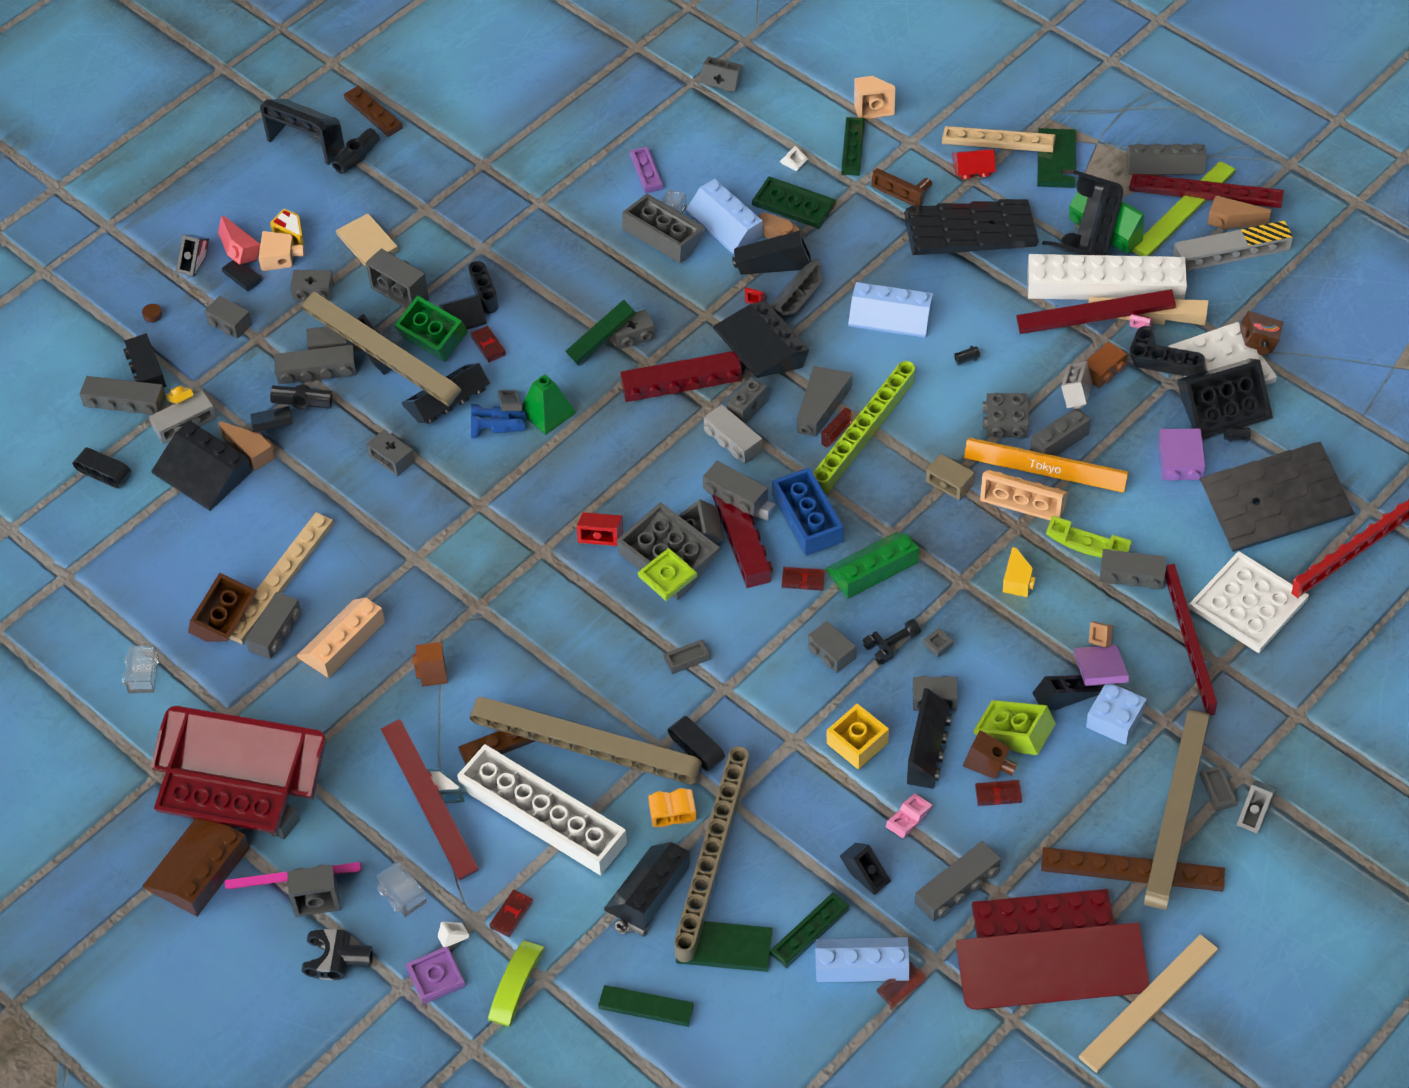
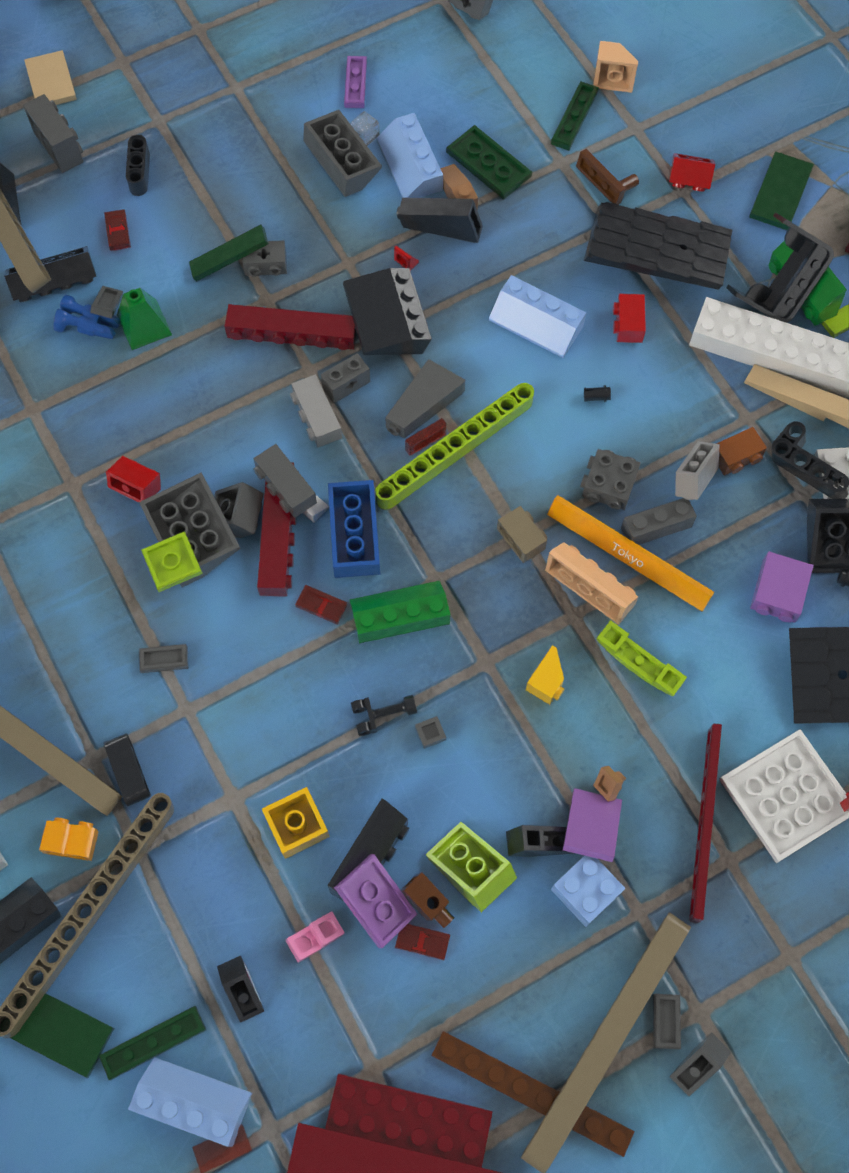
camera: 15 degrees right, 15 degrees up
green brick [394,295,468,362] -> none
black slope [439,294,487,329] -> none
dark grey brick [770,259,822,316] -> none
white slope [779,146,808,171] -> none
dark grey brick [808,621,856,673] -> none
dark grey brick [912,676,957,711] -> none
dark grey brick [915,841,1001,922] -> none
tan tile [942,126,1056,152] -> none
dark red tile [1016,289,1176,334] -> none
dark grey brick [1099,549,1166,589] -> none
bright pink slope [1130,314,1153,329] -> none
none -> medium lavender tile [334,854,417,948]
none -> red brick [613,294,646,343]

